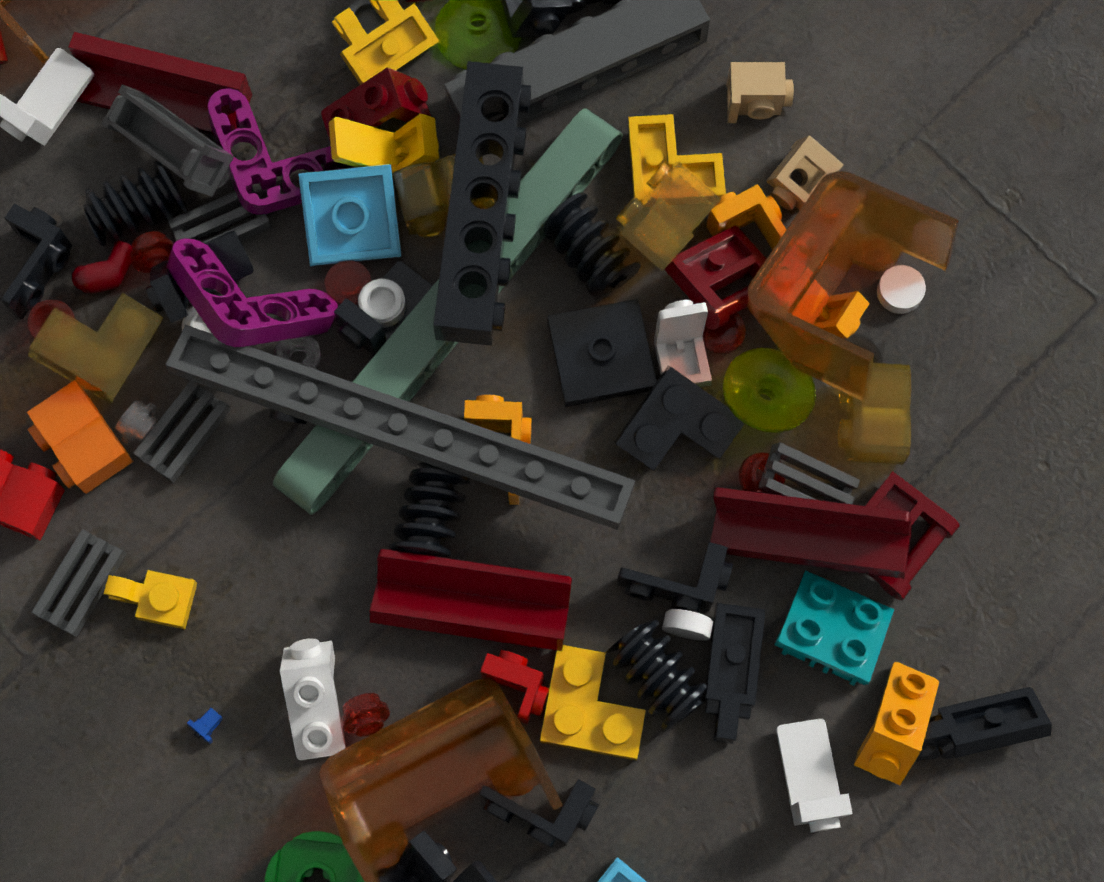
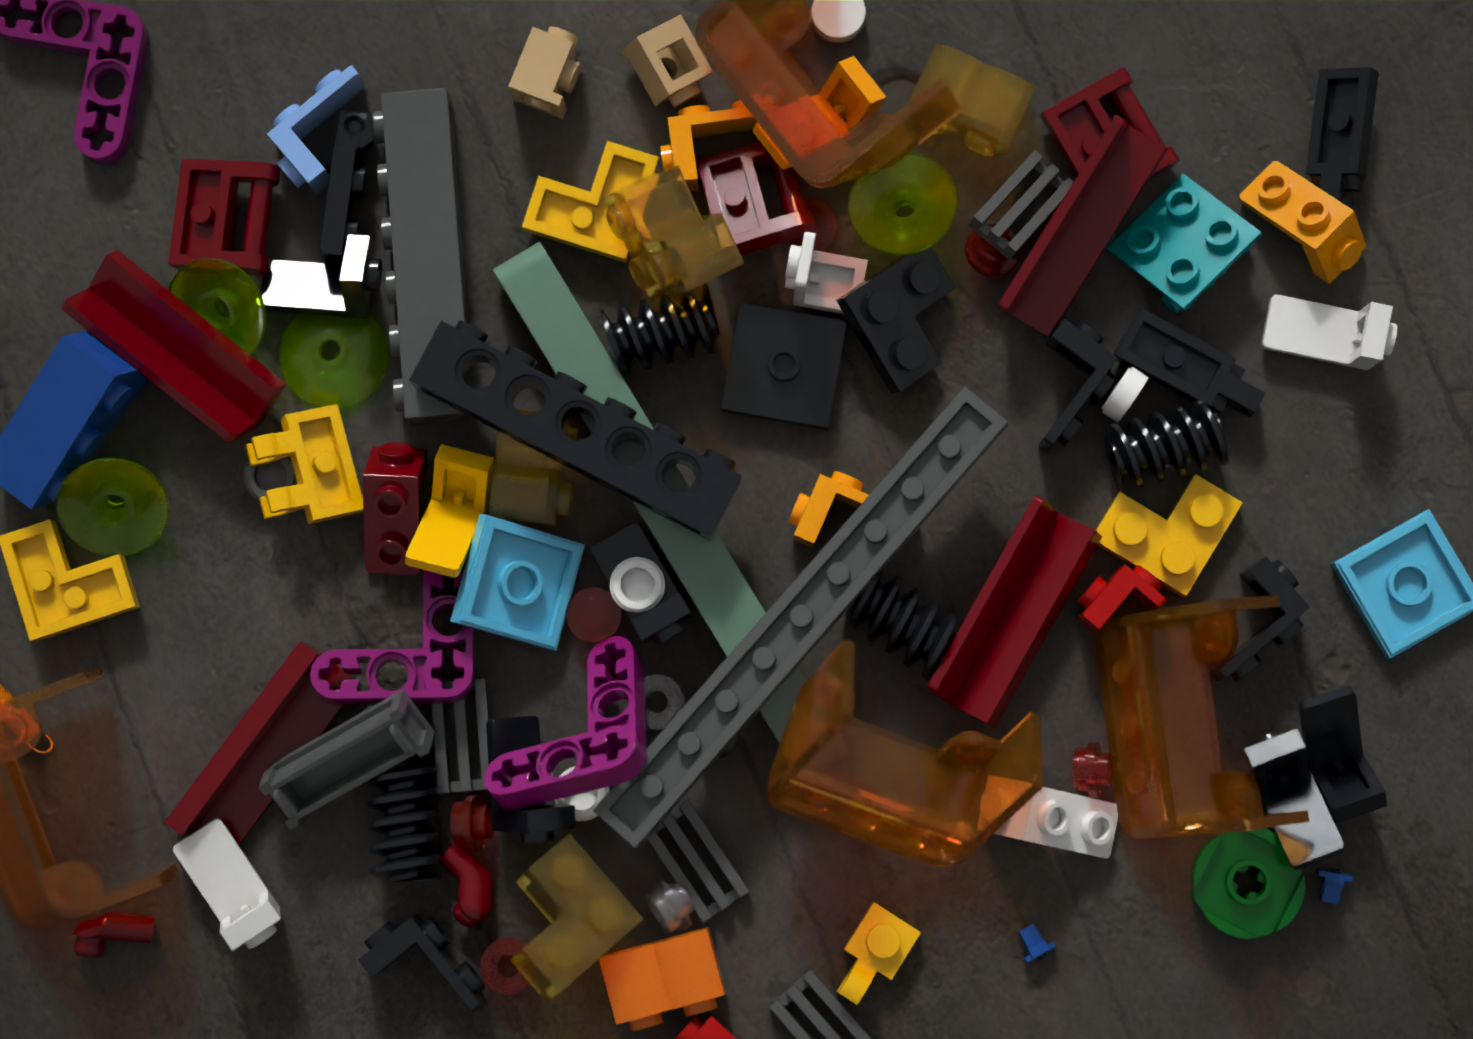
camera: 65 degrees left, 10 degrees up
none -> clear orange windscreen [767,639,1043,866]

